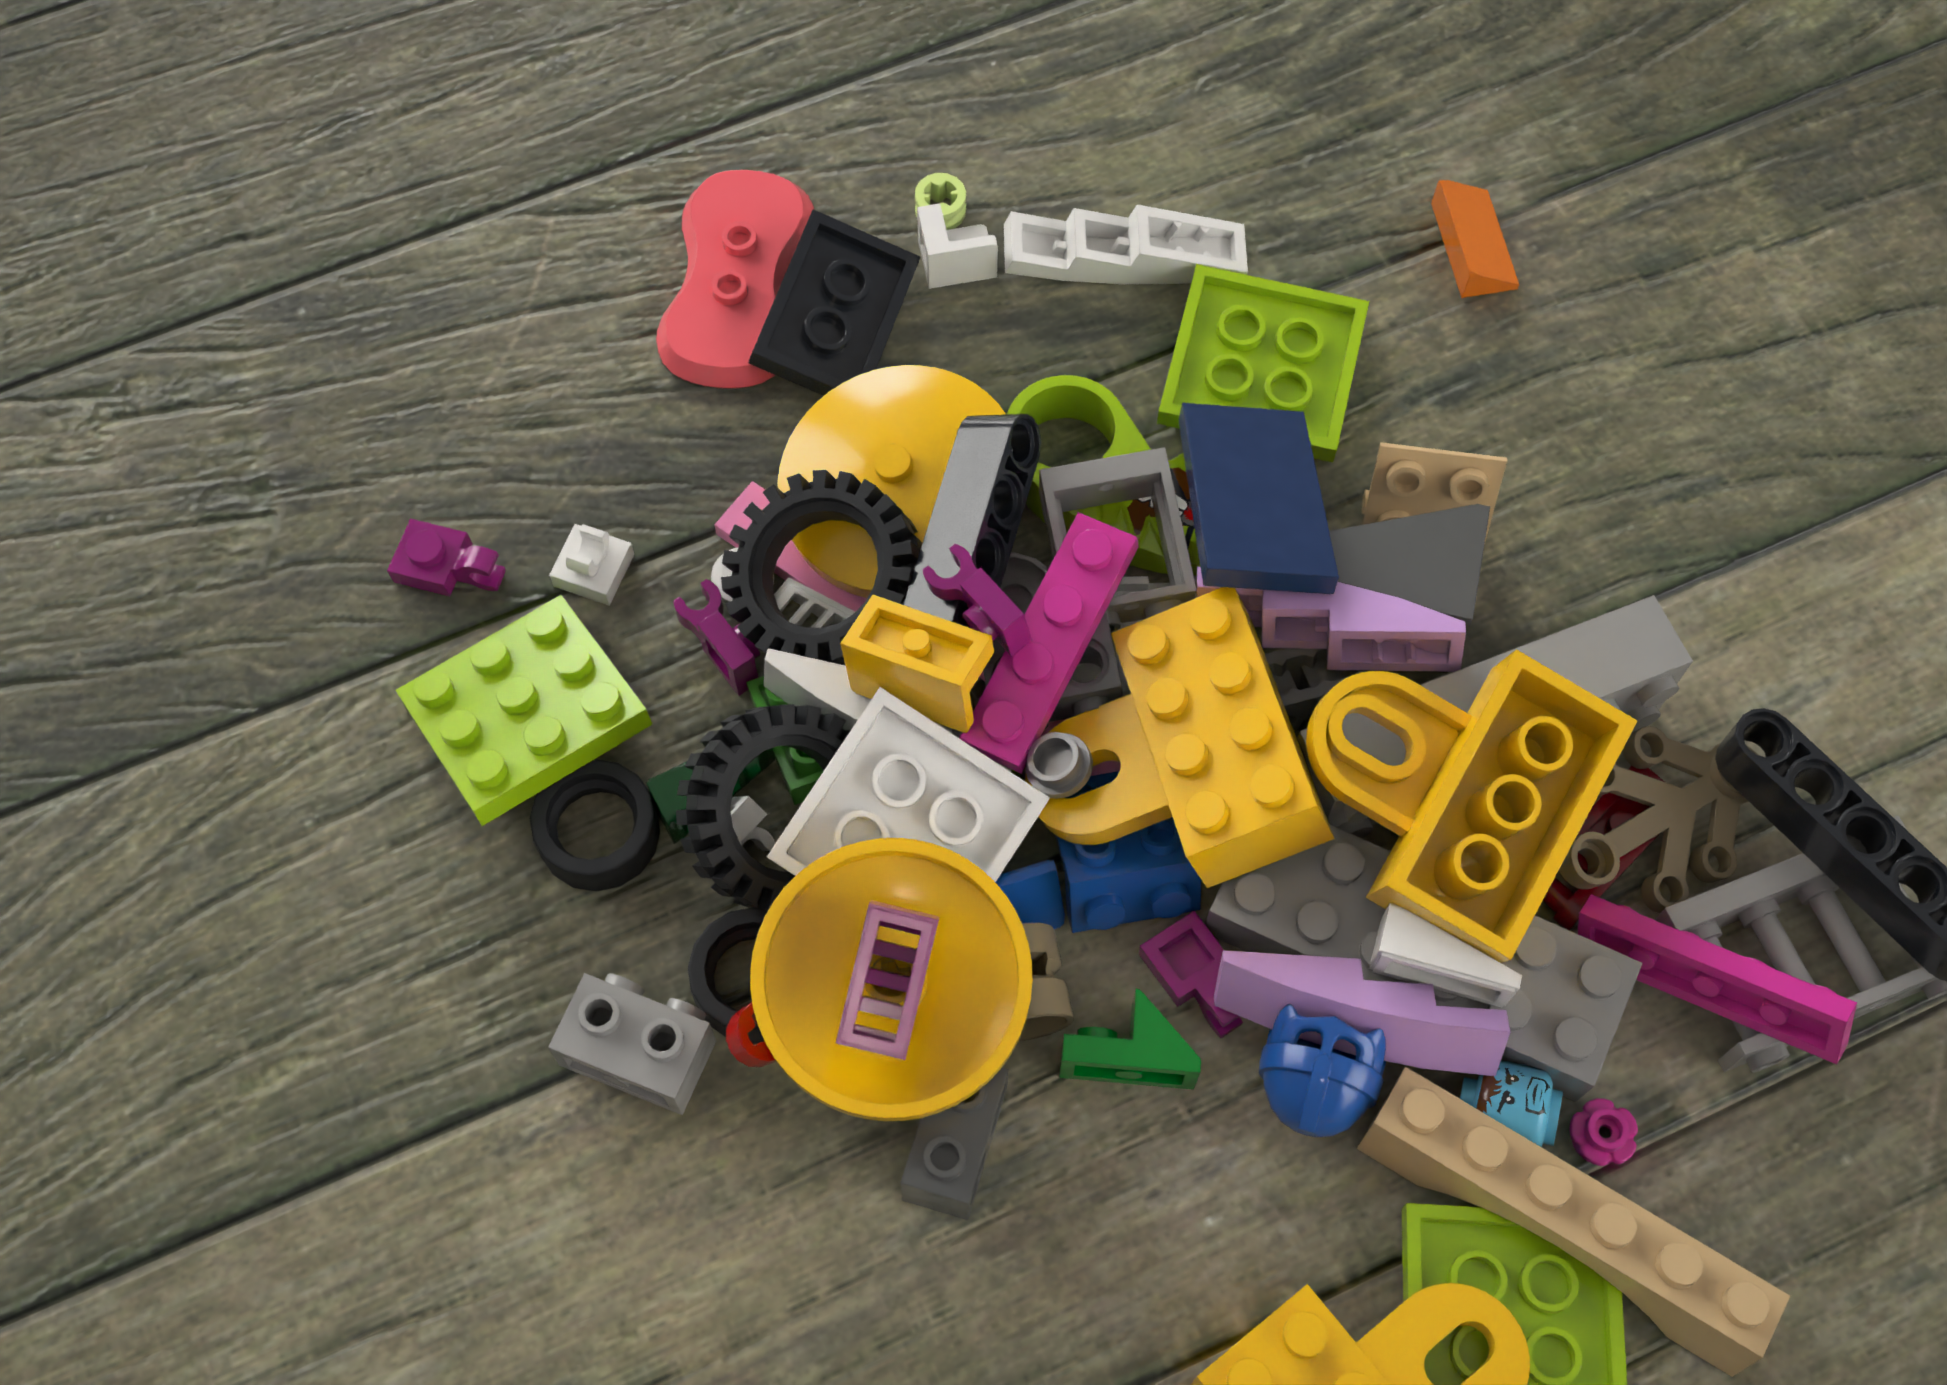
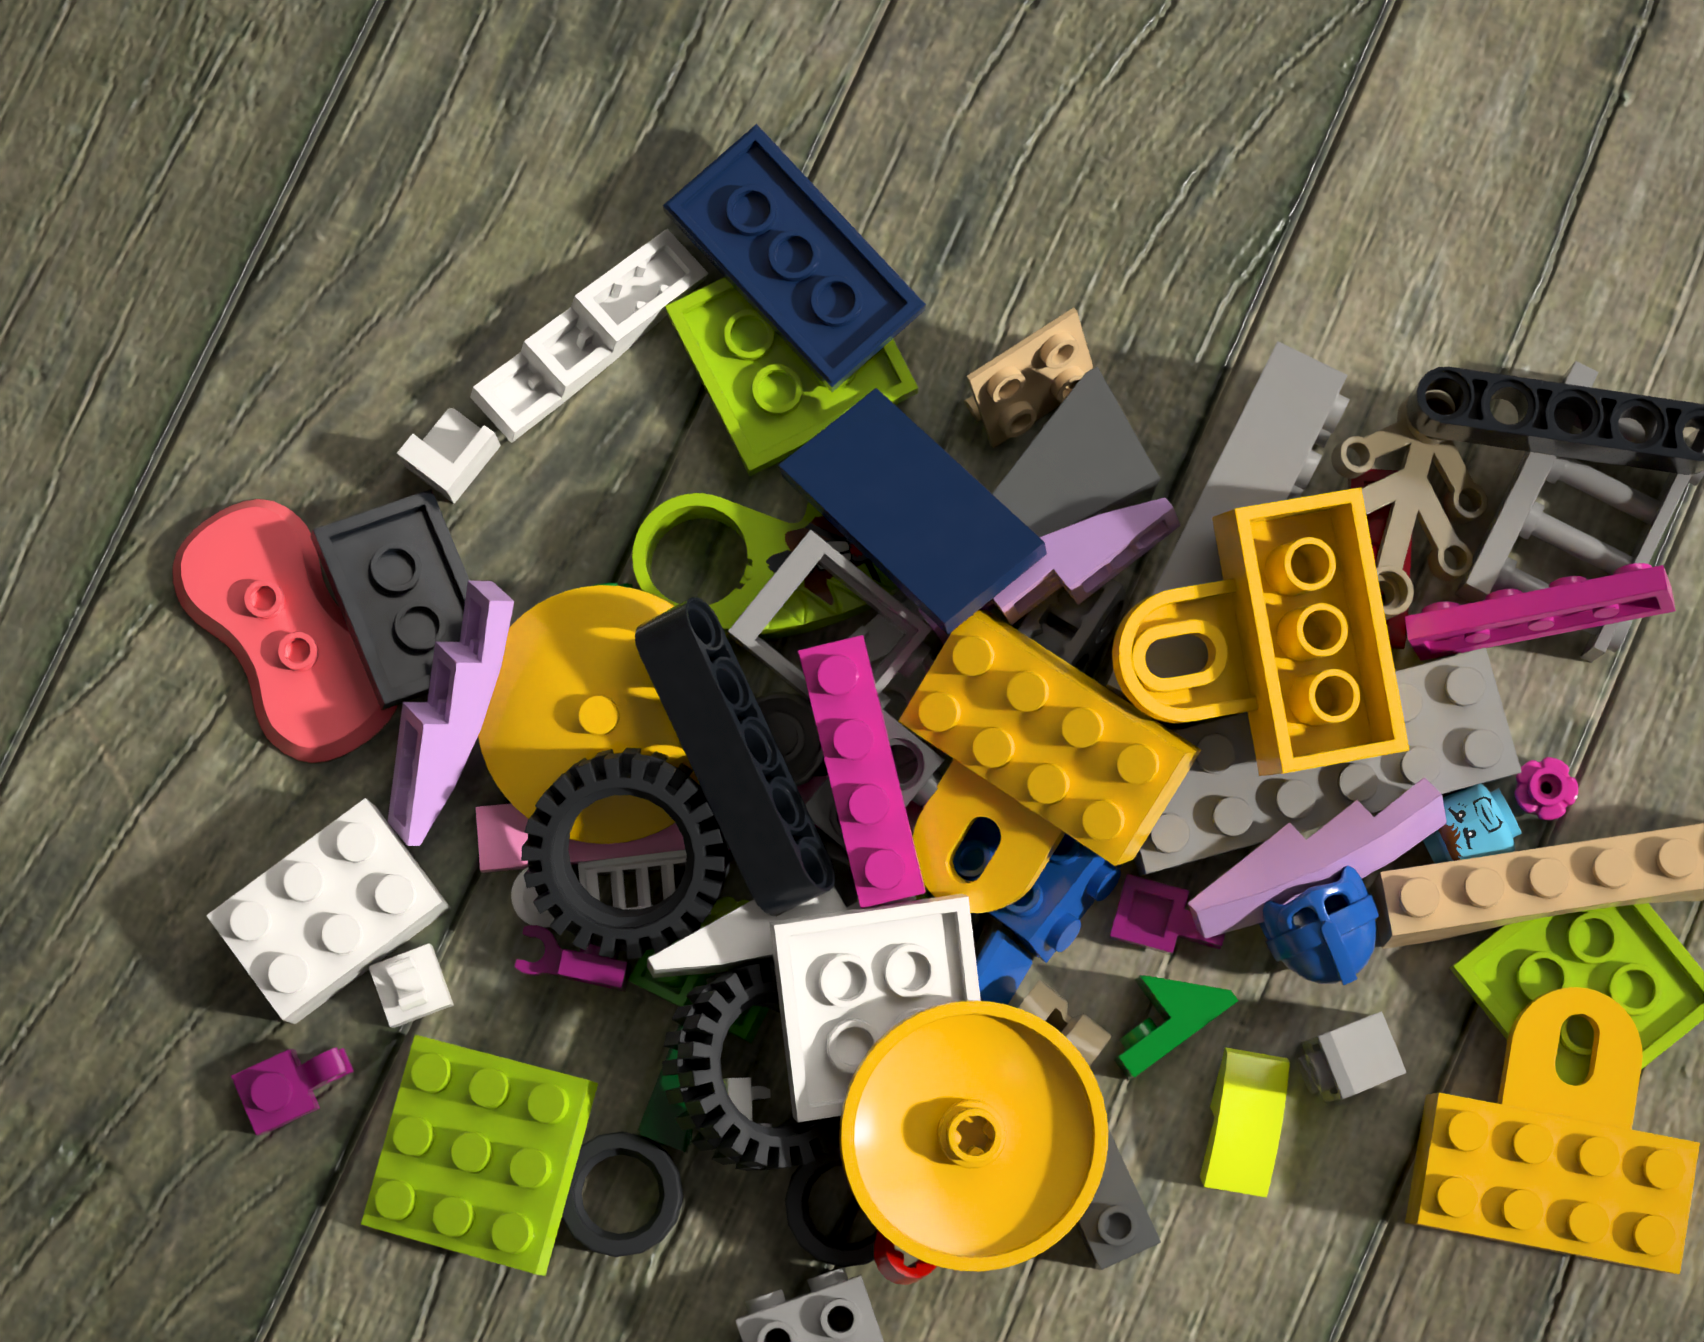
camera: 40 degrees left, 15 degrees up
slope [835,901,940,1060] -> none
yellow panel [840,595,994,733] -> none
yellowish green bush [915,173,966,230] -> none
magenta plate [922,544,1032,657] -> none
flat silver plate [1026,732,1093,799] -> none
white slope [1369,903,1522,1008] -> none
orange slope [1431,180,1519,298] -> none
none -> white piece [206,798,451,1024]
none -> lavender slope [388,581,514,846]
none -> dark blue tile [663,124,926,392]
none -> neon yellow slope [1199,1047,1290,1198]
none -> light grey slope [1297,1011,1407,1103]

